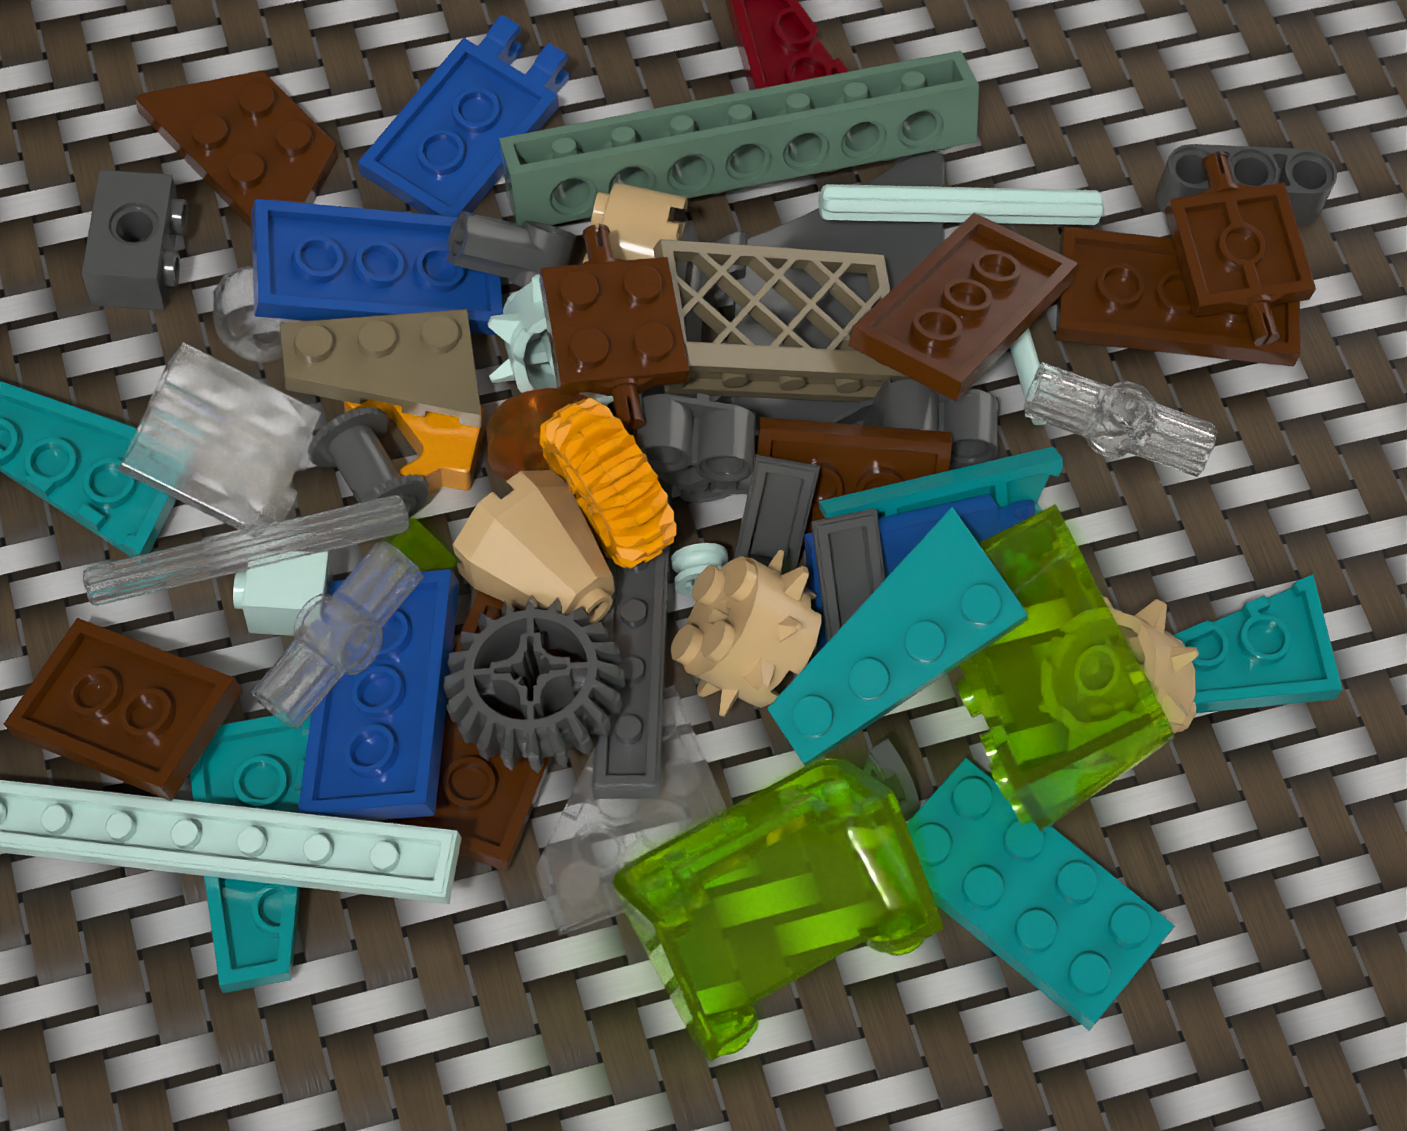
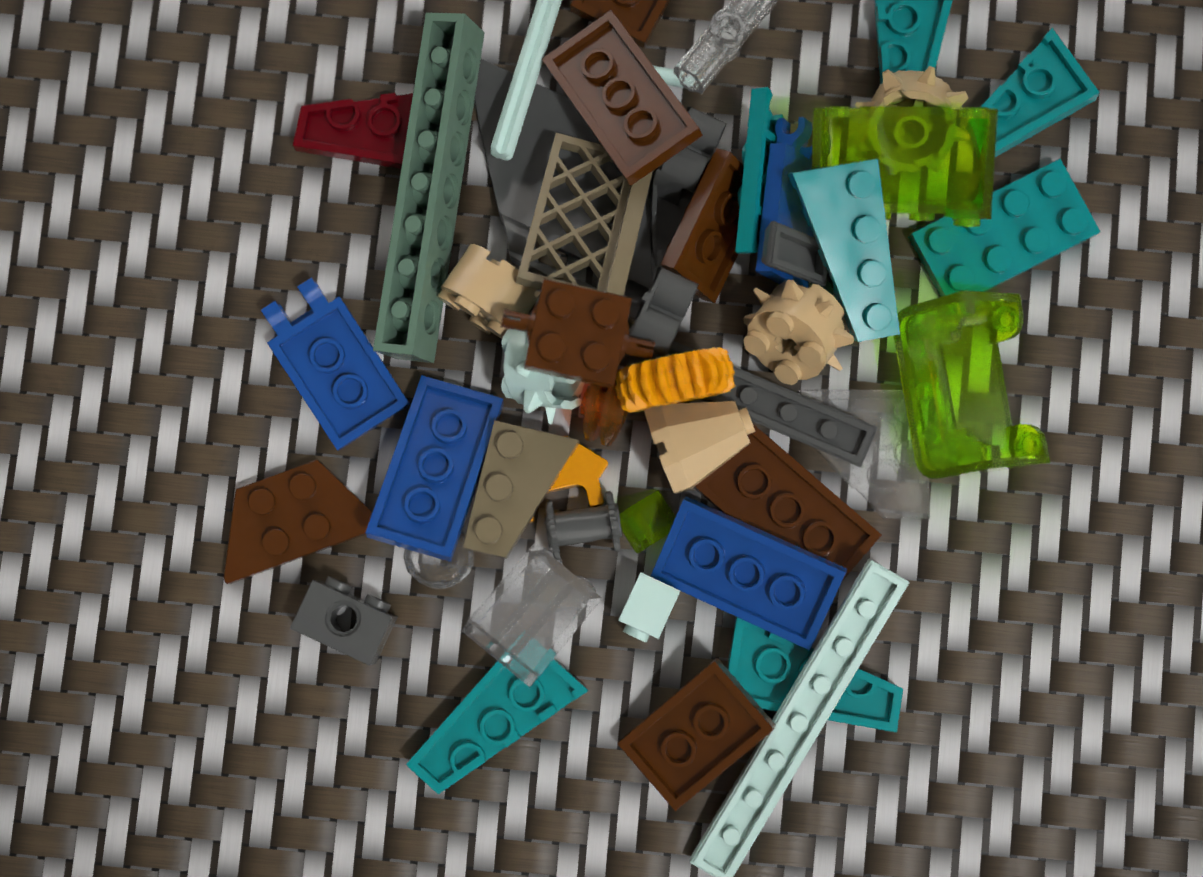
camera: 60 degrees left, 20 degrees up
clear axle [83,495,409,606] -> none
clear piece [251,541,424,729] -> none
dark grey gear [443,595,625,773] -> none
dark grey piece [447,211,576,287] -> none
light aqua bush [671,543,728,596] -> none
dark grey tile [733,455,820,575] -> none
dark grey tile [862,738,920,825] -> none
none -> teal wing [966,28,1100,161]

